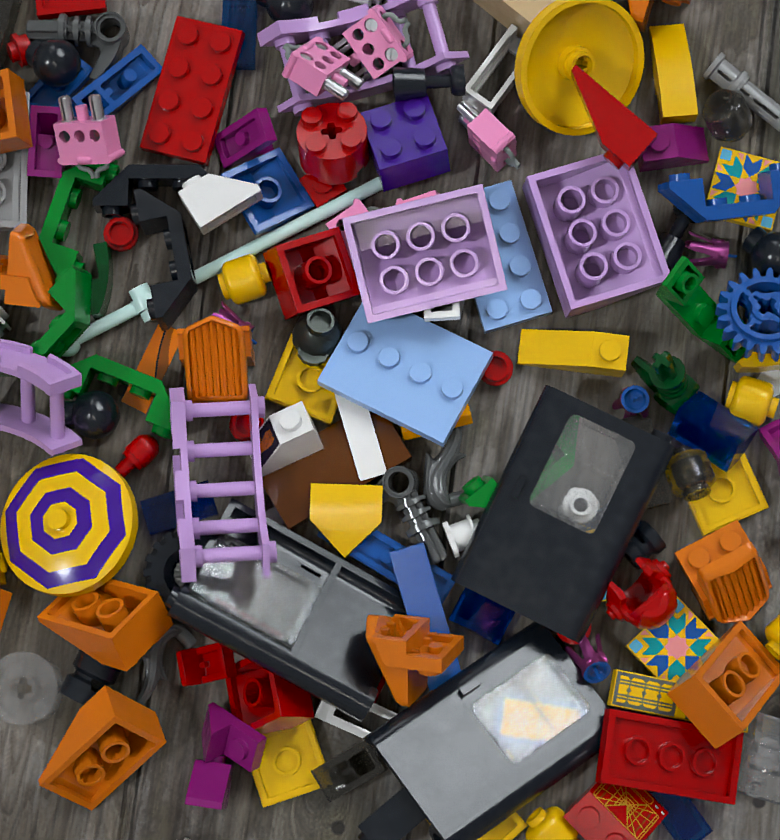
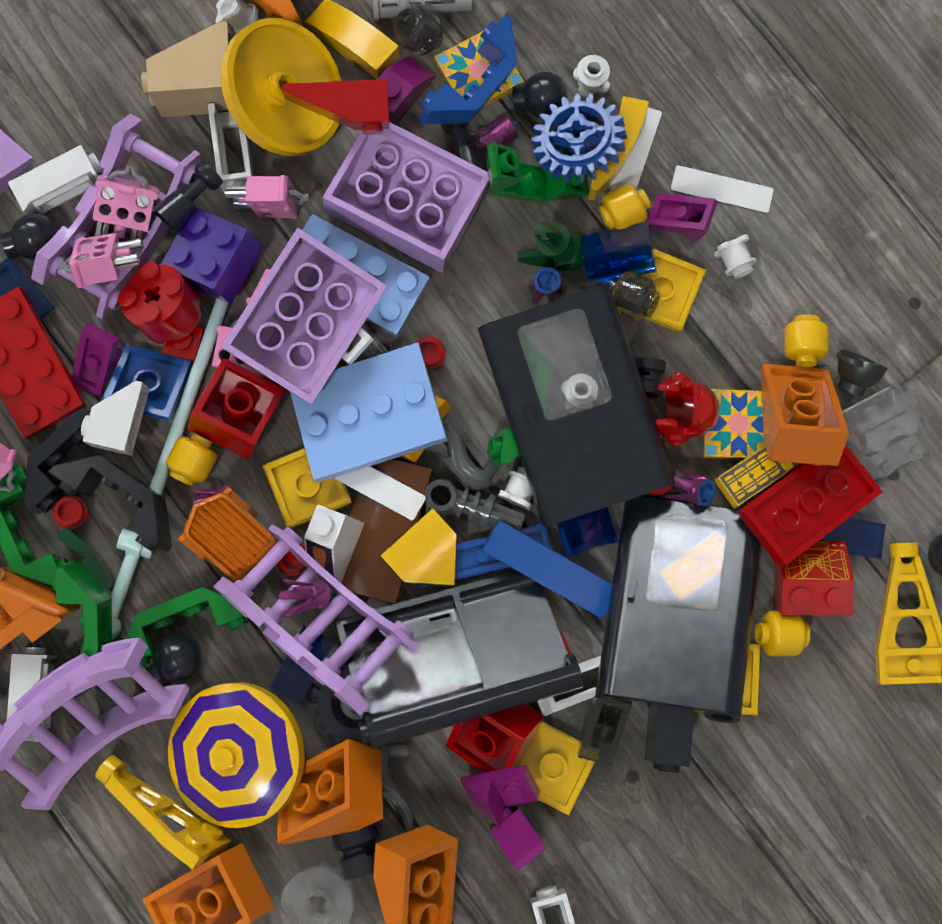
camera: 50 degrees left, 0 degrees up
red cylinder [114,434,159,478] -> none
orange sticker [121,324,178,414] -> none
red bracket [176,643,237,687] -> none
pearl dark grey piece [292,308,342,366] -> none
orange piece [366,614,464,707] -> none
yellow slope [517,329,630,378] -> none
orange piece [674,520,773,624] -> none
none -> flat silver piece [278,579,334,616]

